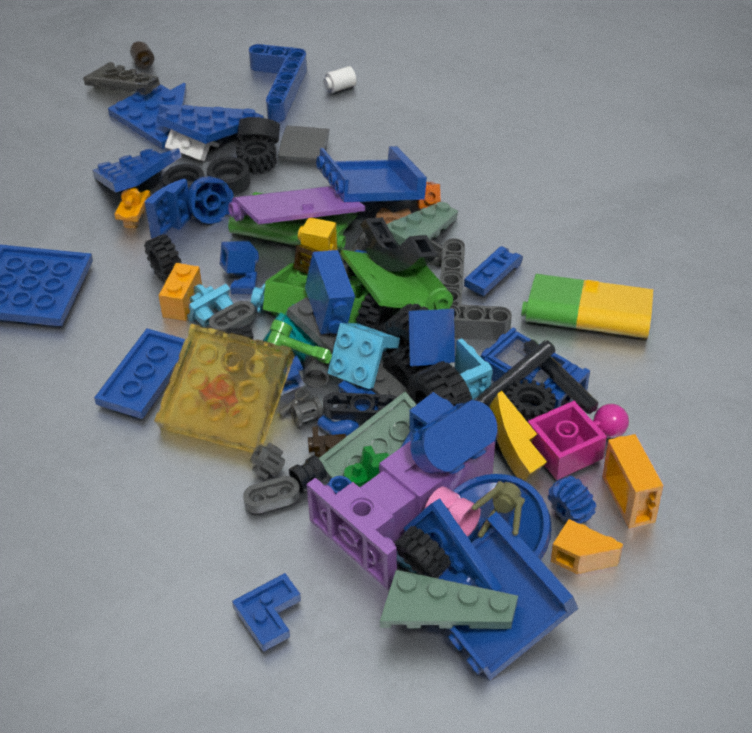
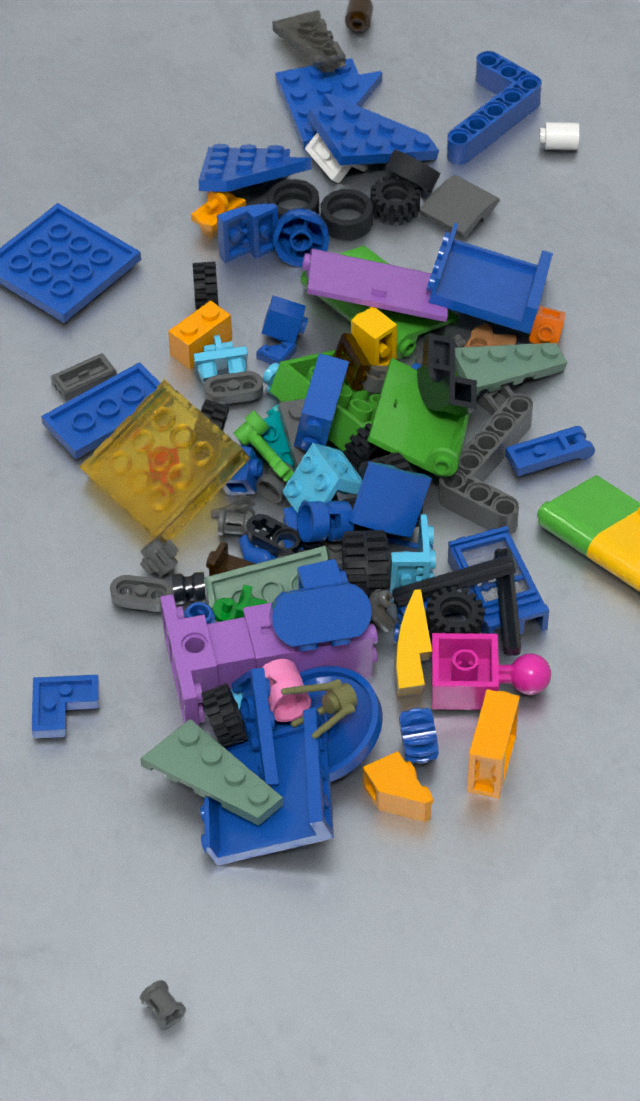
camera: 30 degrees right, 5 degrees up
none -> dark grey tile [51,353,117,401]
none -> blue wheel [297,501,354,543]

